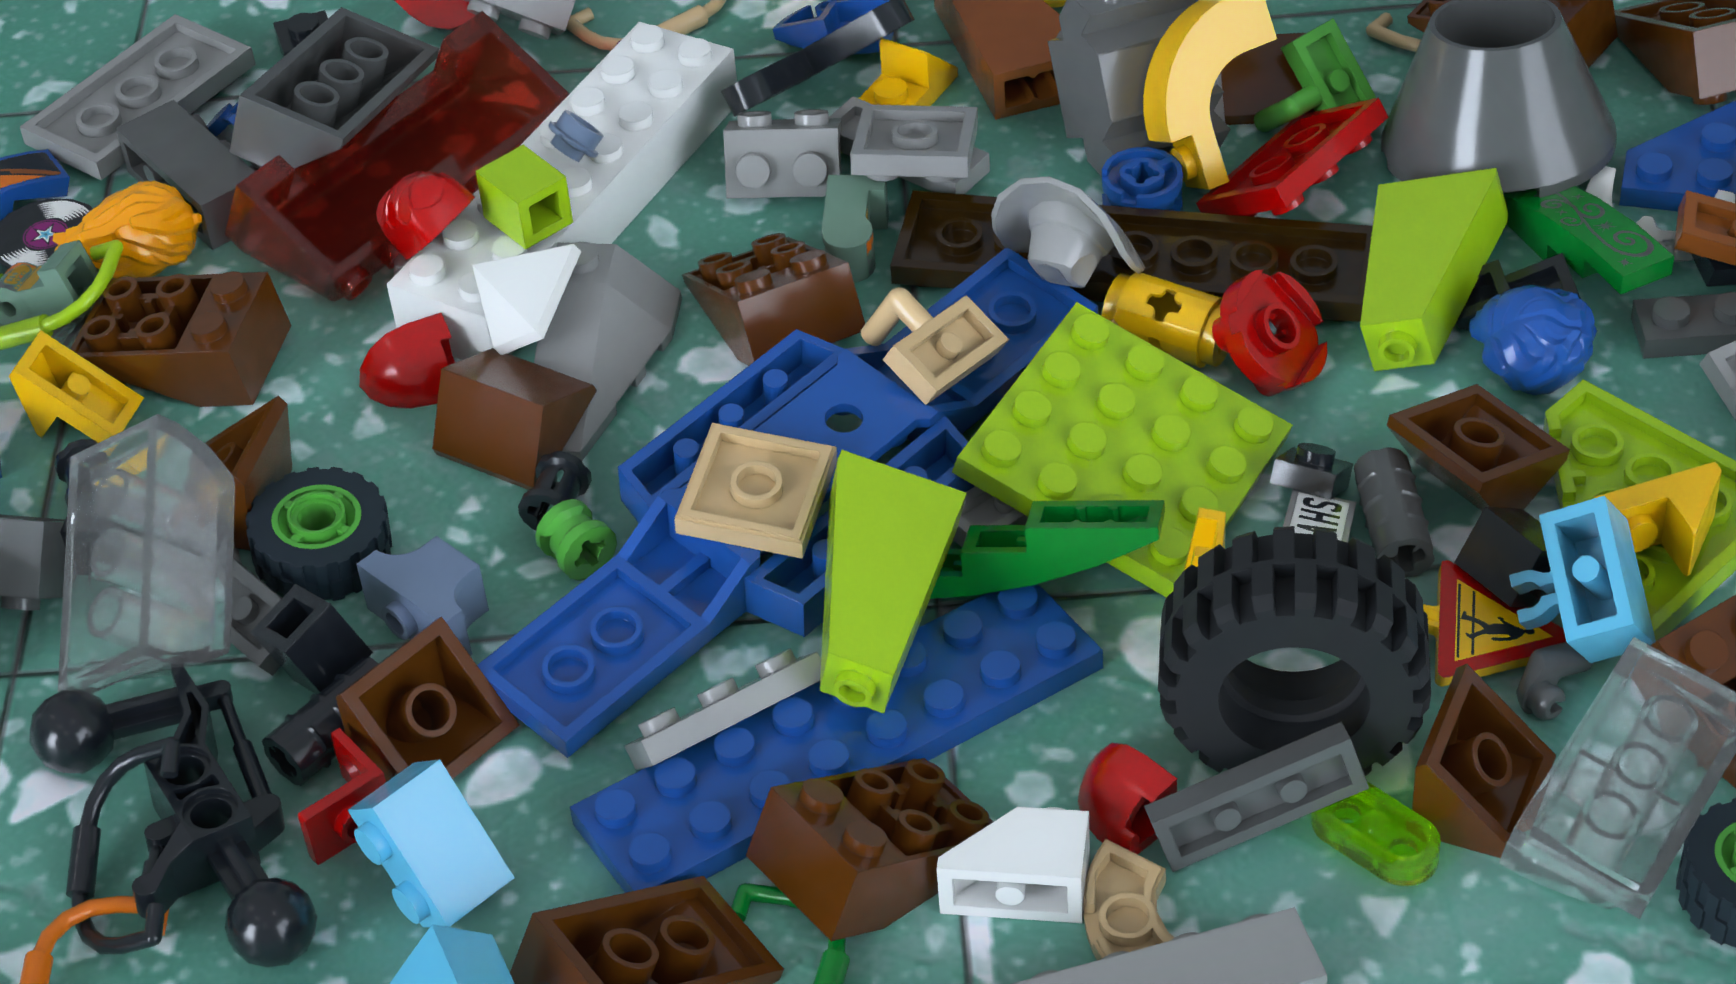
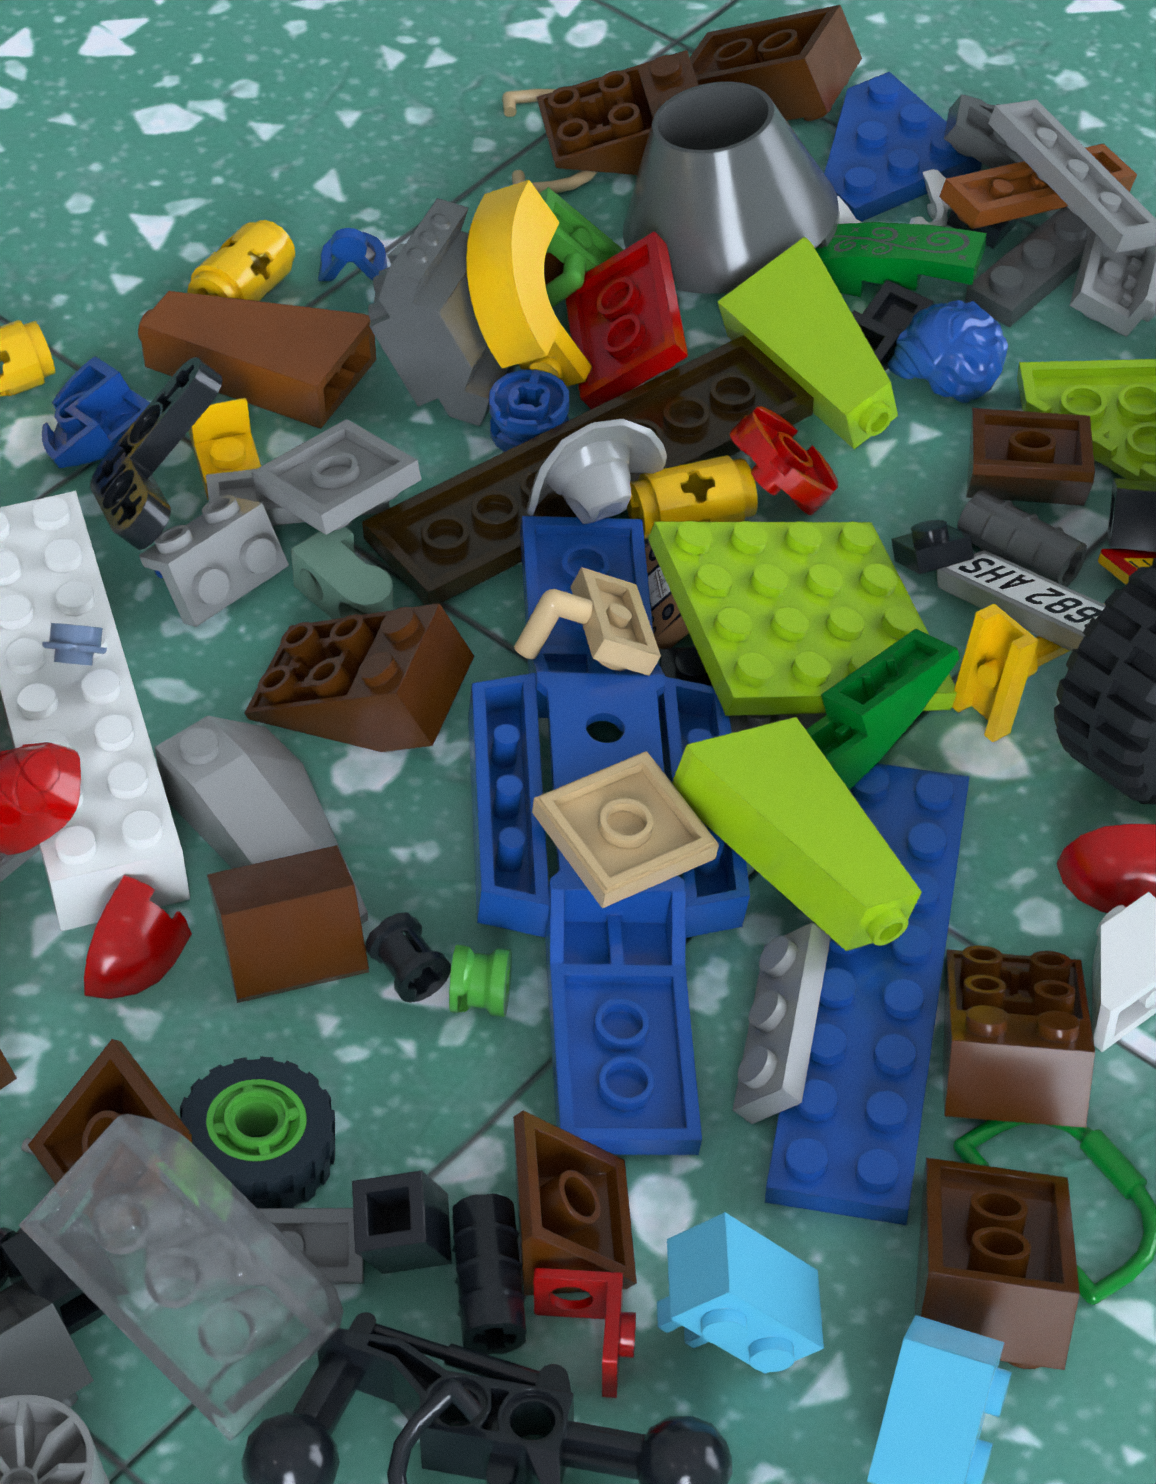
camera: 50 degrees left, 5 degrees up
sand blue brick [357,536,489,656] -> none
white slope [472,244,581,355] -> none
lime brick [475,144,573,250] -> none

